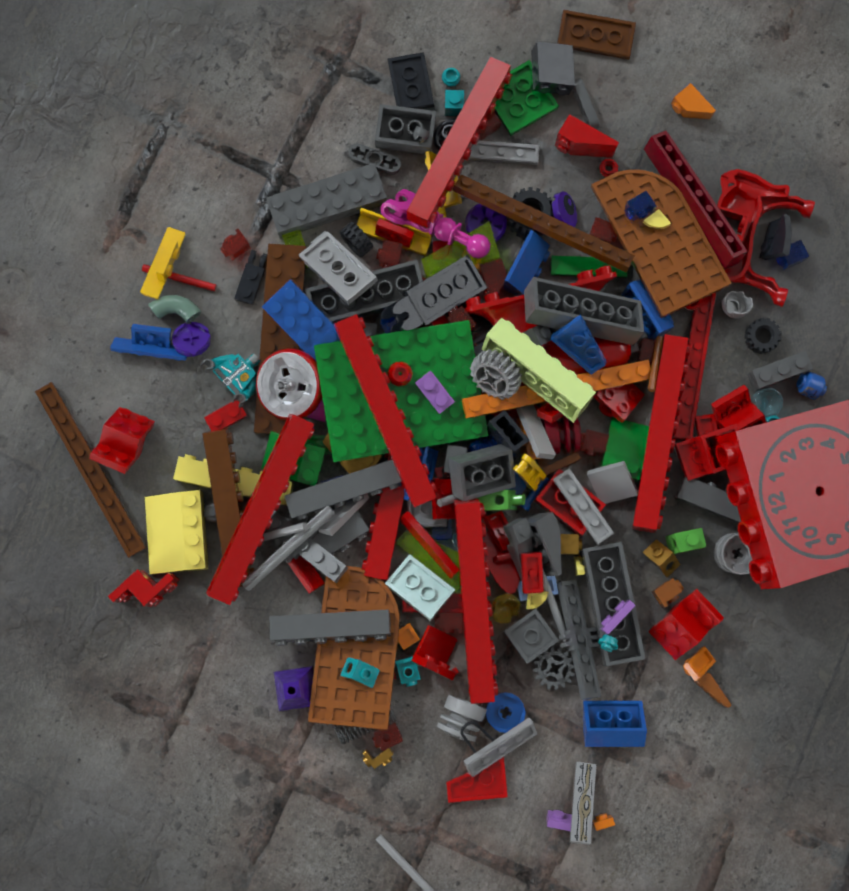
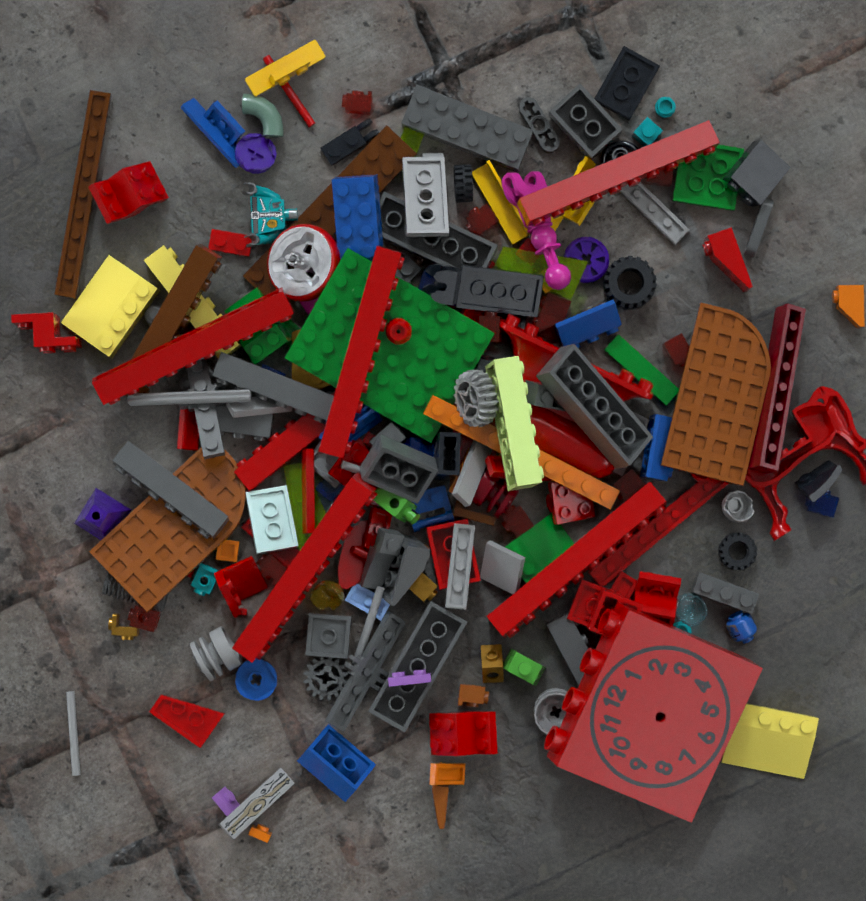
camera: 50 degrees right, 5 degrees up
light grey bar [263,522,308,542] -> none
teal bracket [341,657,380,688] -> none
red plate [374,218,414,248] -> none
dark grey hinge [413,126,430,143] -> none
medium lavender plate [415,371,455,414] -> none
reddish brown plate [452,174,635,273] -> none
black piece [460,721,494,753] -> none
light grey tile [464,718,537,777] -> none
yellow plate [513,454,547,491] -> none
red plate [521,552,544,594] -> none
light yellow tile [526,591,549,609] -> none
blue wing [551,314,606,375] -> none
dark purple tile [552,191,577,227] -> none
reddish brown tile [557,10,636,60] -> none
light yellow tile [574,556,585,576] -> none
teal plate [598,635,618,652] -> none
red plate [599,159,618,177] -> none
clear blue brick [624,191,657,221] -> none
light yellow tile [643,209,671,229] -> none
dark orange bar [648,336,664,392] -> none

